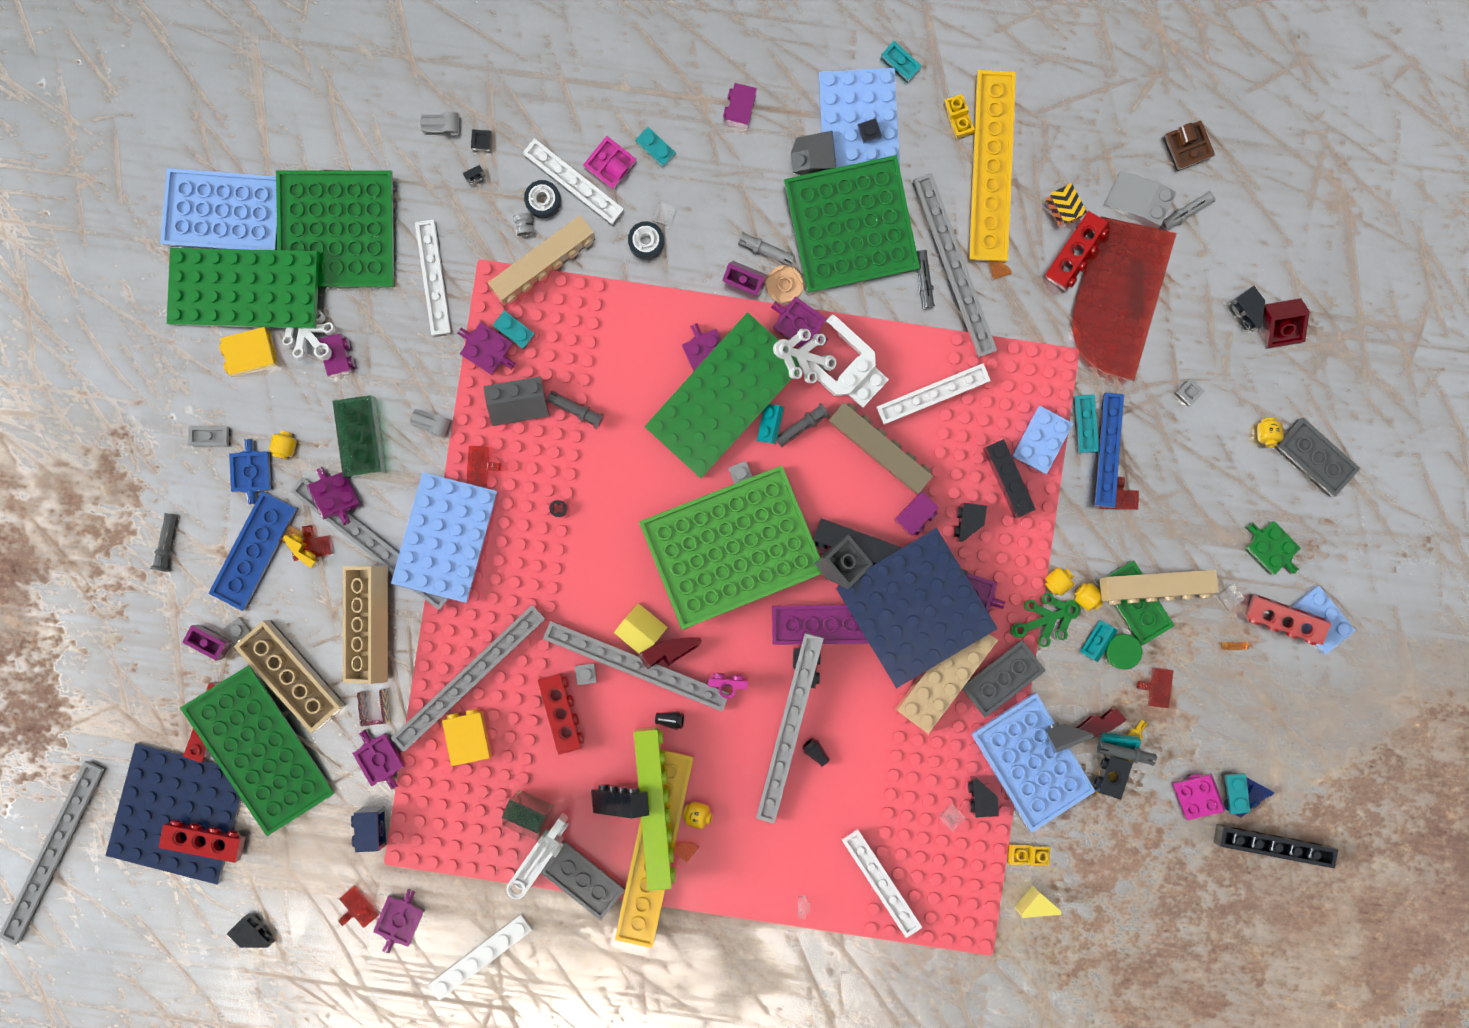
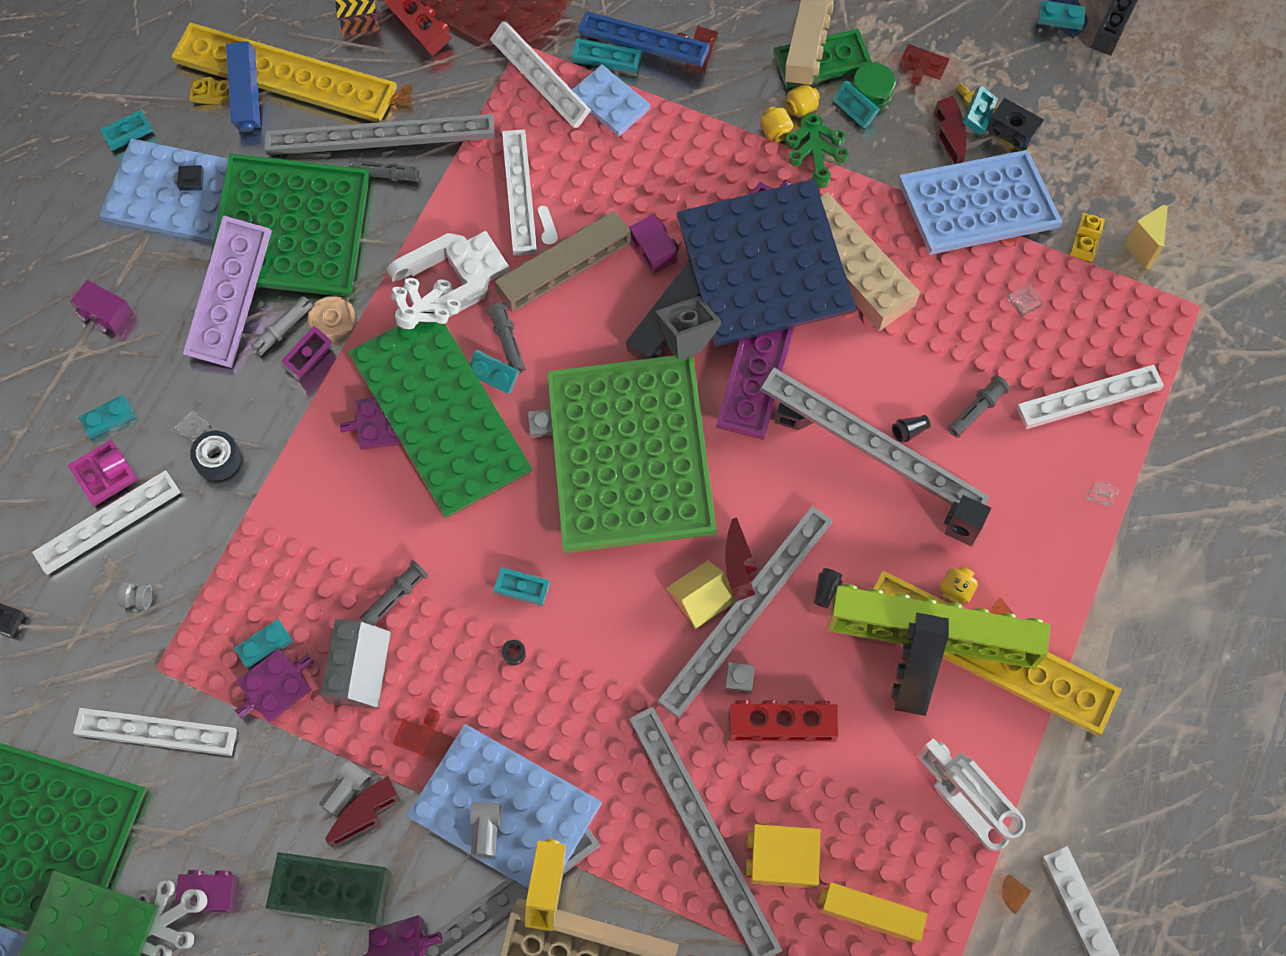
camera: 70 degrees left, 20 degrees down
black plate [463,165,486,184] -> none
tan brick [488,215,595,305] -> none
slope [501,790,554,841] -> none
wheel [524,180,561,218] -> none
dark grey plate [541,841,625,921] -> none
dark pink plate [708,673,748,699] -> none
magenta plate [771,296,828,347] -> none
dark grey slope [791,131,836,176] -> none
black slope [954,503,987,542] -> none
dark grey plate [962,640,1046,718] -> none
black slope [968,776,999,818] -> none
black brick [983,439,1036,518] -> none
dark grey slope [1045,722,1094,754] -> none
dark grey pin [1097,741,1157,766] -> none
dark pink plate [1174,773,1226,820] -> none
none -> lavender plate [183,215,272,368]
none -> blue brick [226,41,261,132]
none -> dark red slope [325,776,401,848]
none -> light grey piece [470,802,502,859]
none -> white plate [490,21,591,128]
none -> teal plate [493,567,551,607]
none -> yellow brick [525,839,566,931]
none -> white sticker [538,206,558,245]
none -> yellow brick [818,882,928,944]
none -> black brick [943,495,991,547]
none -> dark grey pin [947,375,1010,438]
none -> clear orange tile [1002,874,1031,914]

